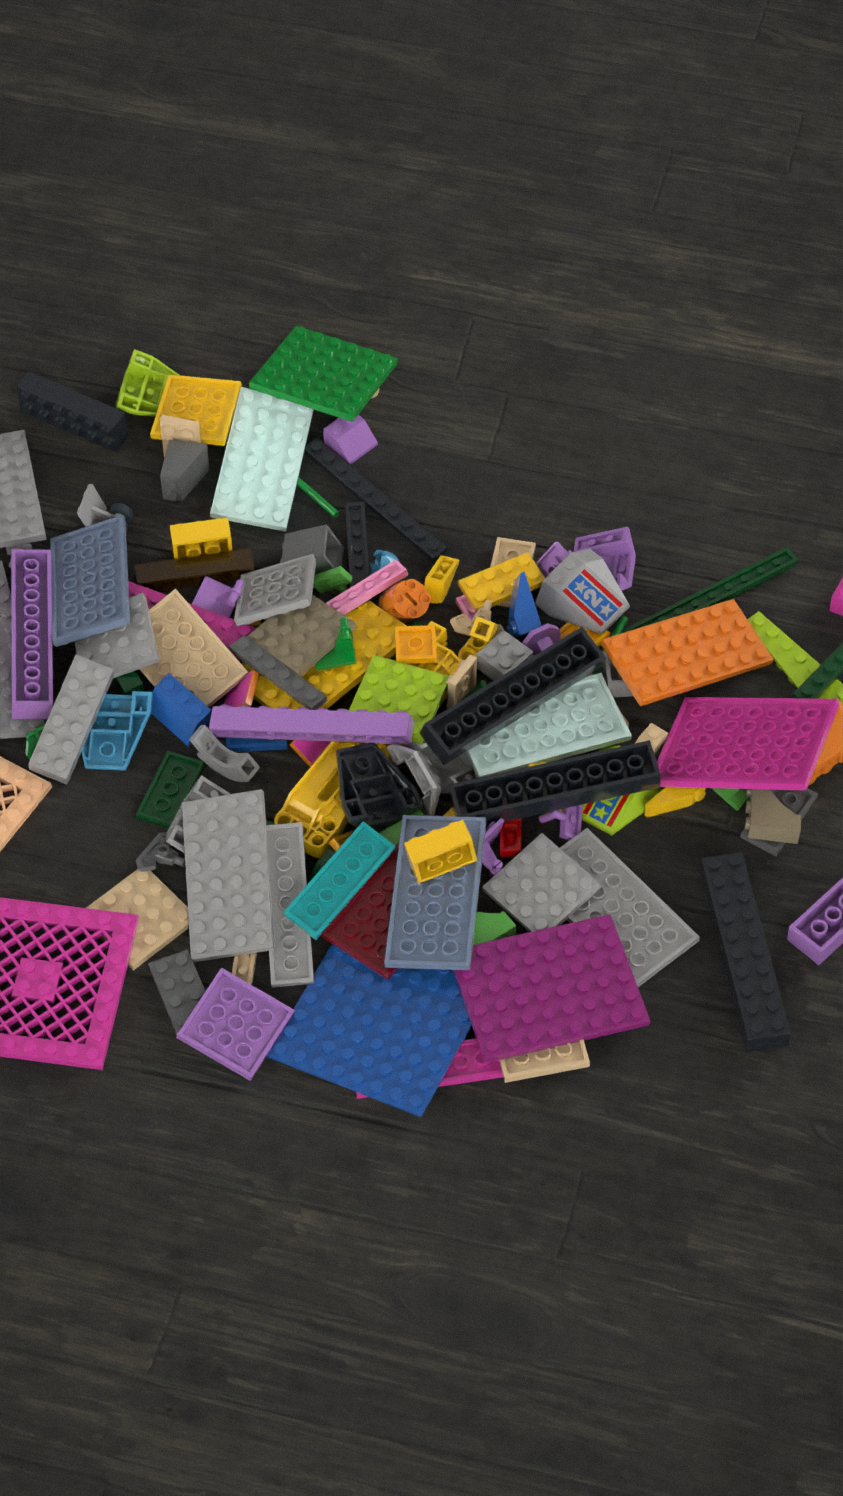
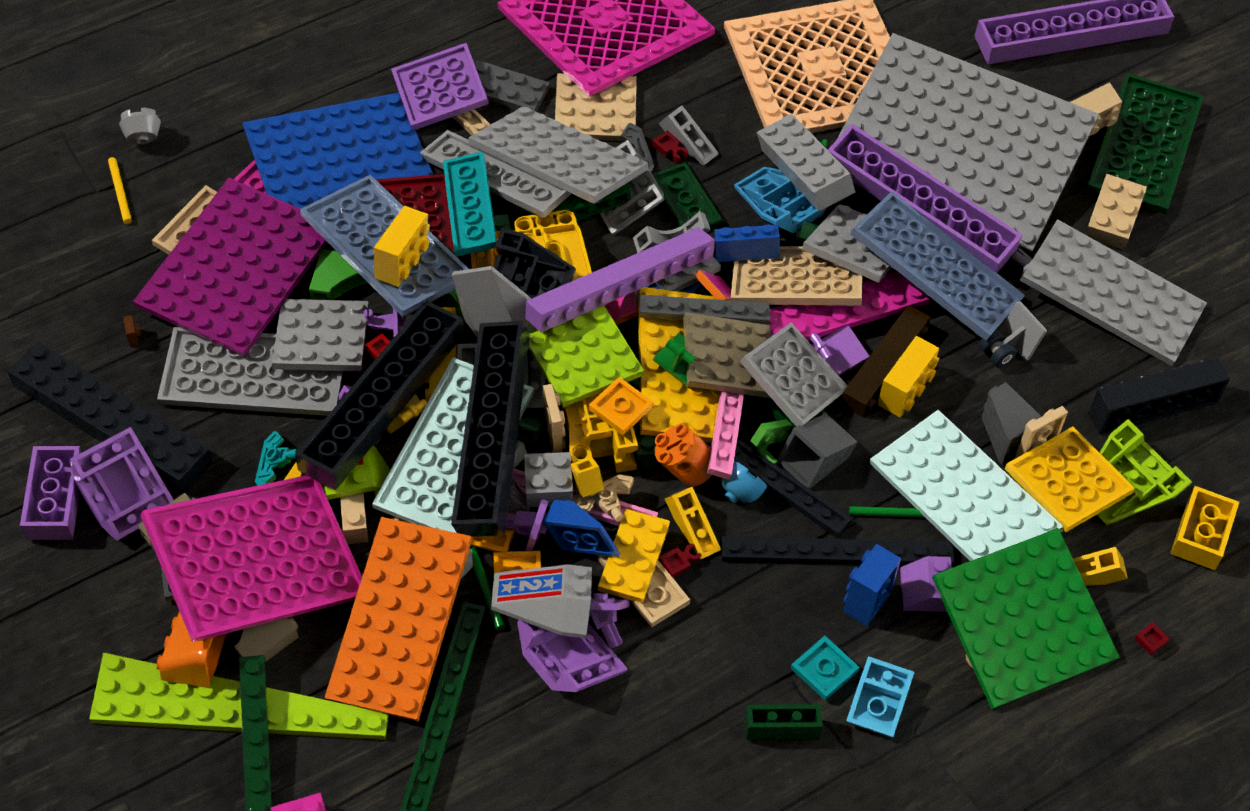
camera: 130 degrees right, 0 degrees up
none -> medium lavender slope [69,427,174,541]
none -> yellow bar [108,157,132,224]
none -> light grey cone [119,108,161,144]
none -> reddish brown plate [123,315,141,347]
none -> teal piece [255,430,299,486]
none -> dark red plate [652,130,688,164]
none -> dark red plate [658,544,702,578]
none -> light grey slope [659,105,719,166]
none -> dark green brick [745,704,823,740]
none -> teal plate [791,636,860,701]
none -> blue brick [843,544,901,627]
none -> medium azure slope [846,656,914,738]
none -> yellow slope [1073,547,1128,586]
none -> dark red plate [1134,622,1170,656]
none -> yellow brick [1170,486,1239,570]

